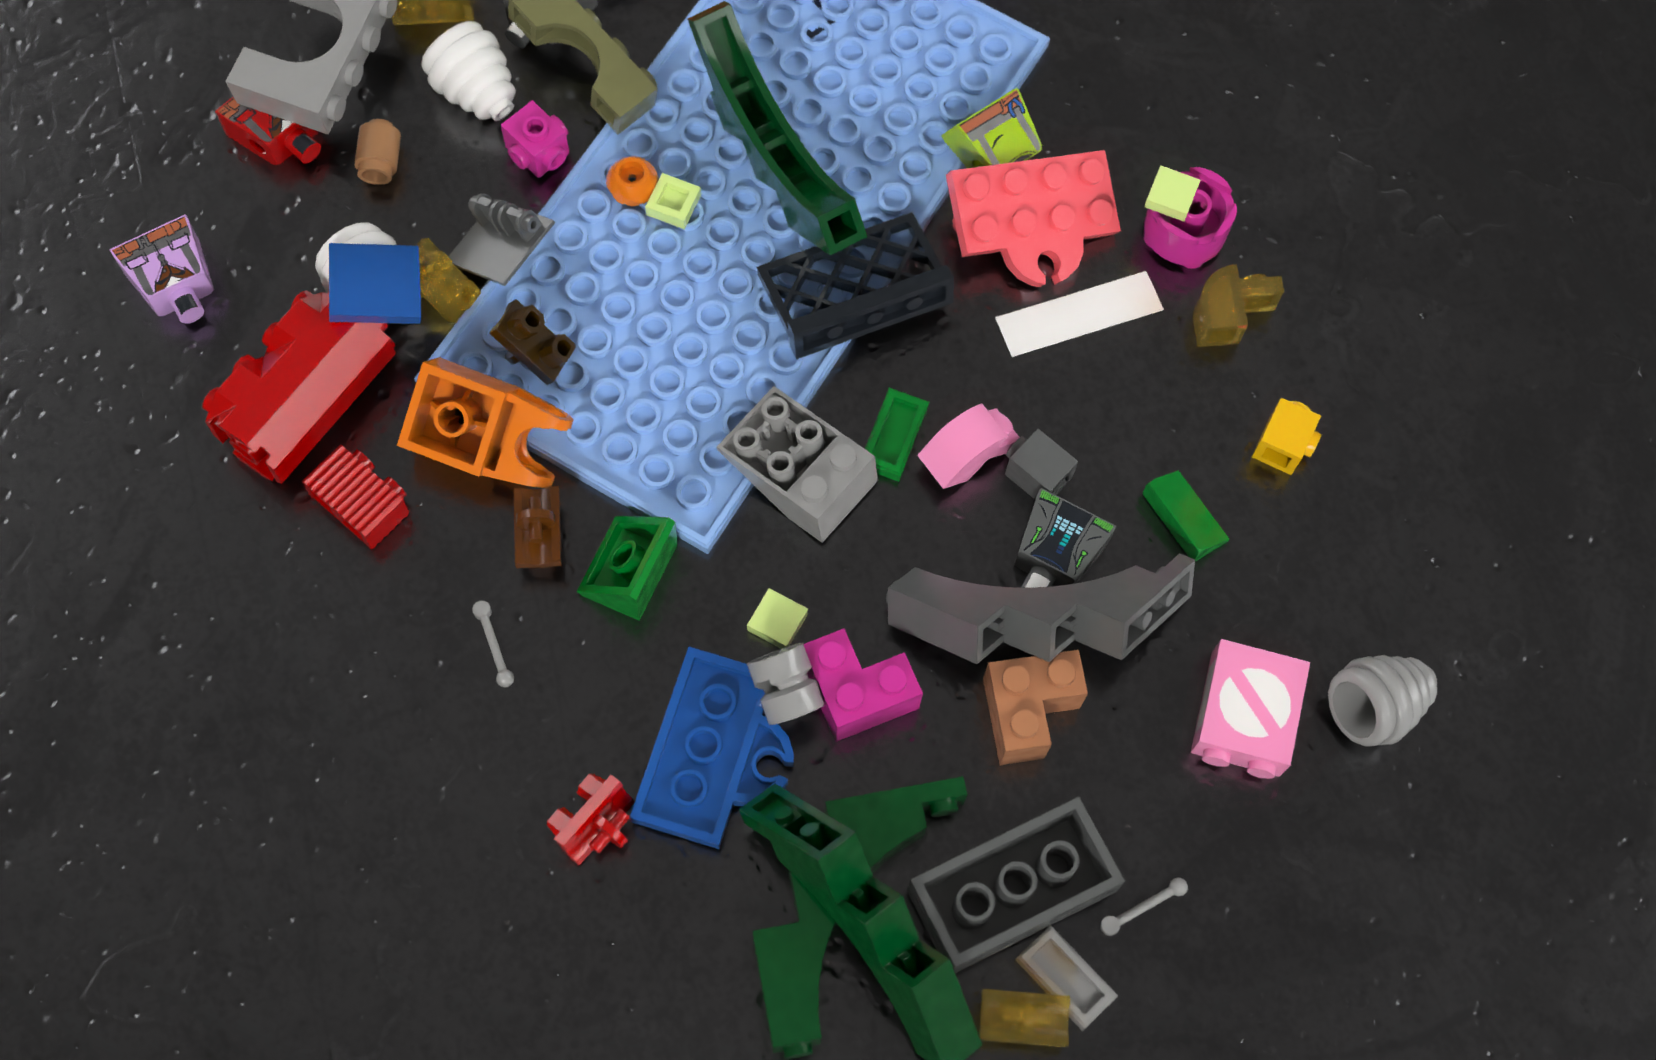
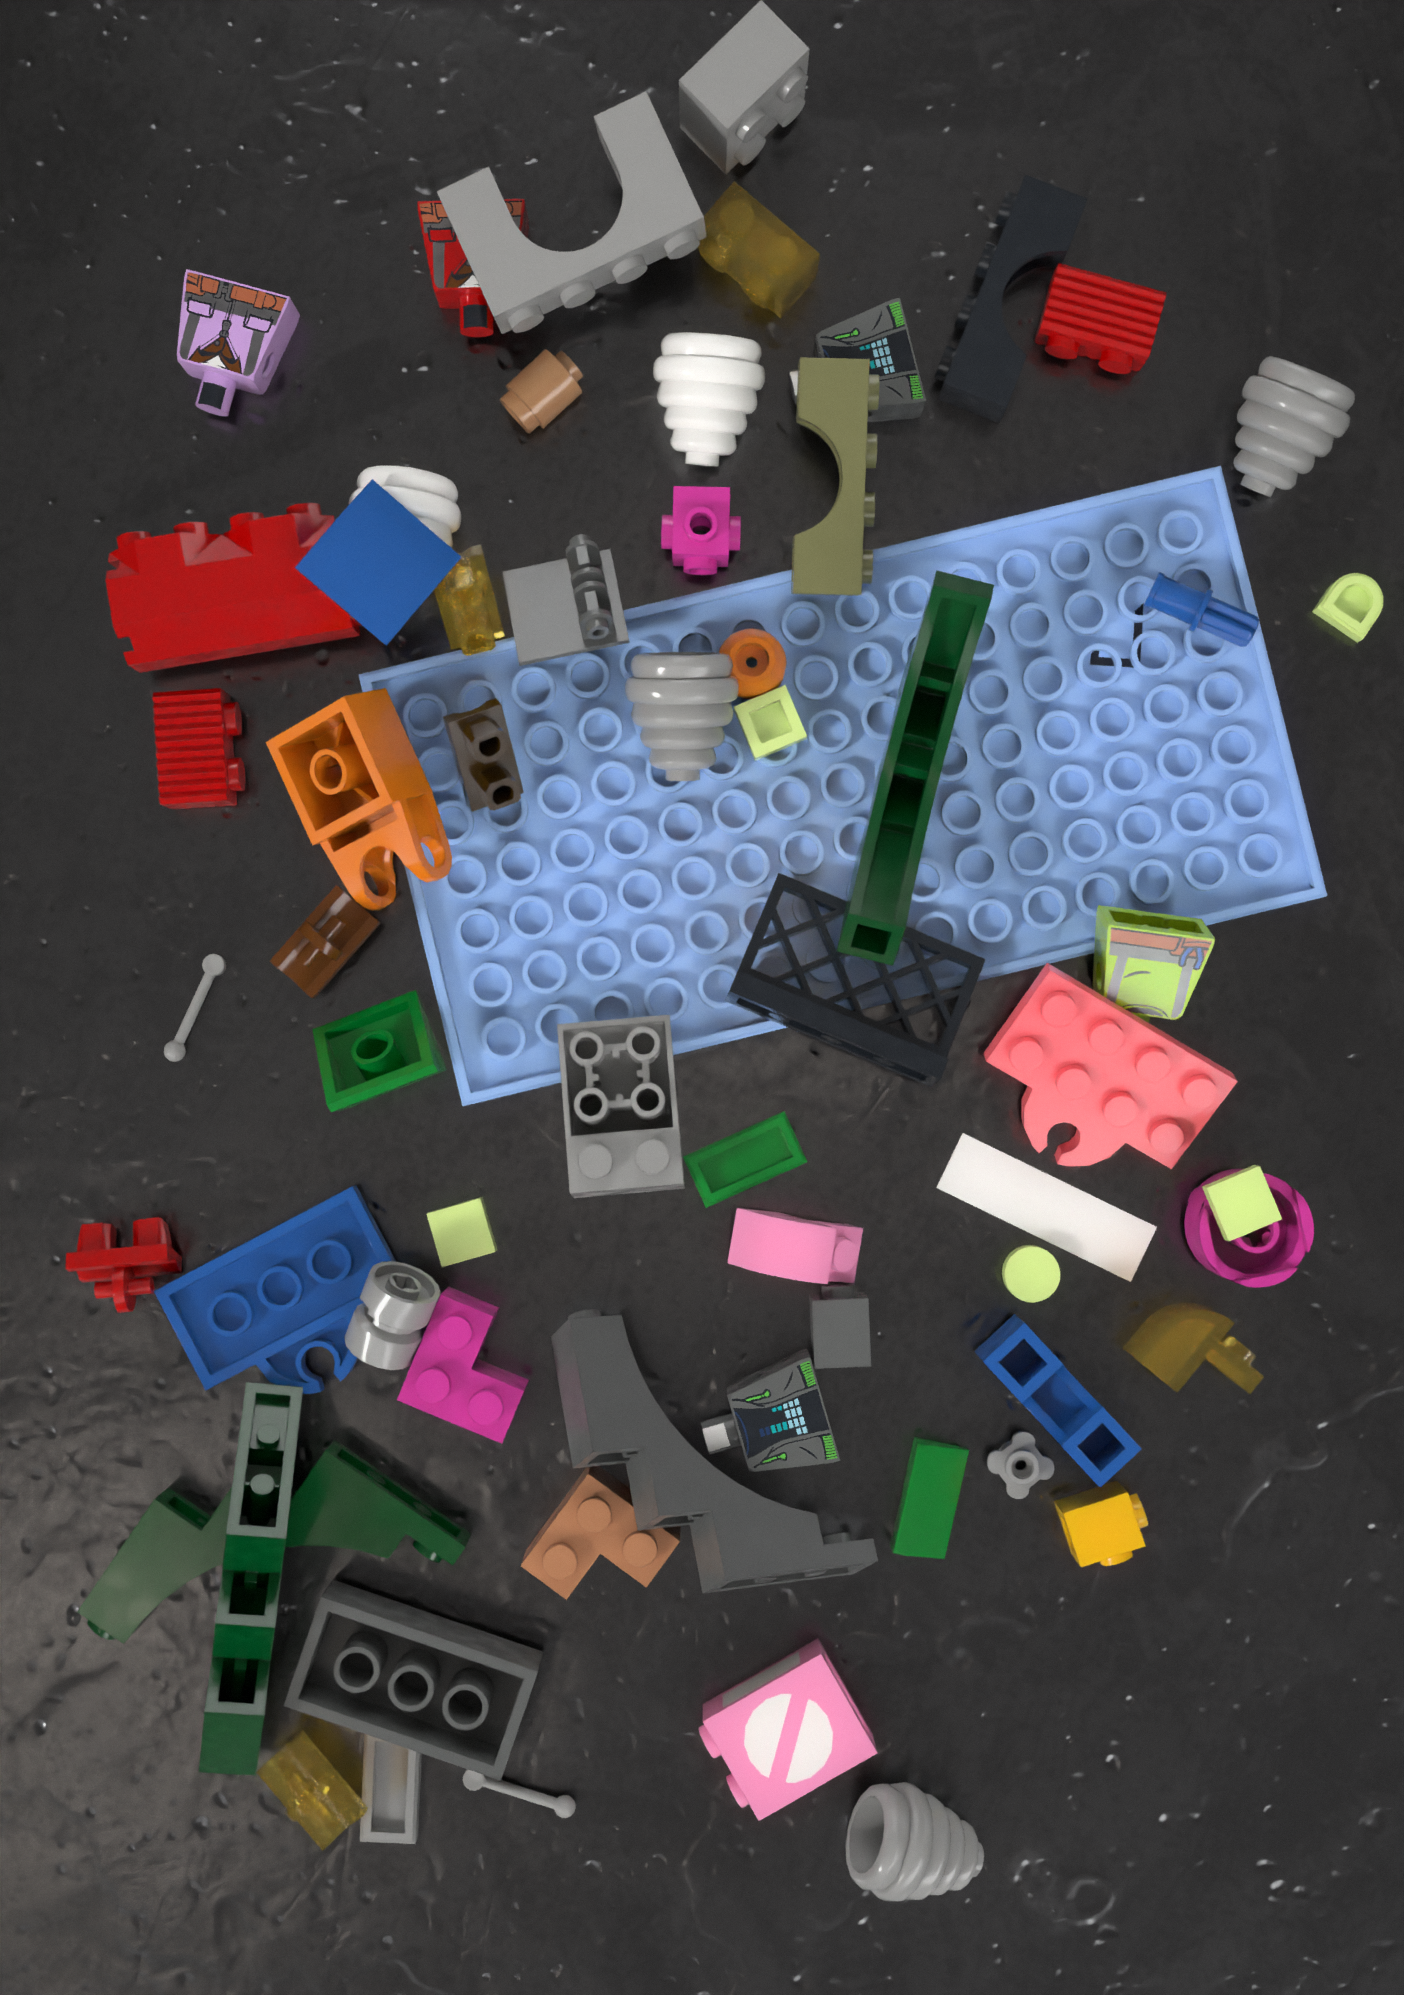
camera: 50 degrees right, 20 degrees up
none -> light grey piece [625,652,739,781]
none -> blue arch [974,1314,1142,1488]
none -> light grey plate [987,1431,1054,1499]
none -> yellowish green tile [1002,1245,1060,1303]

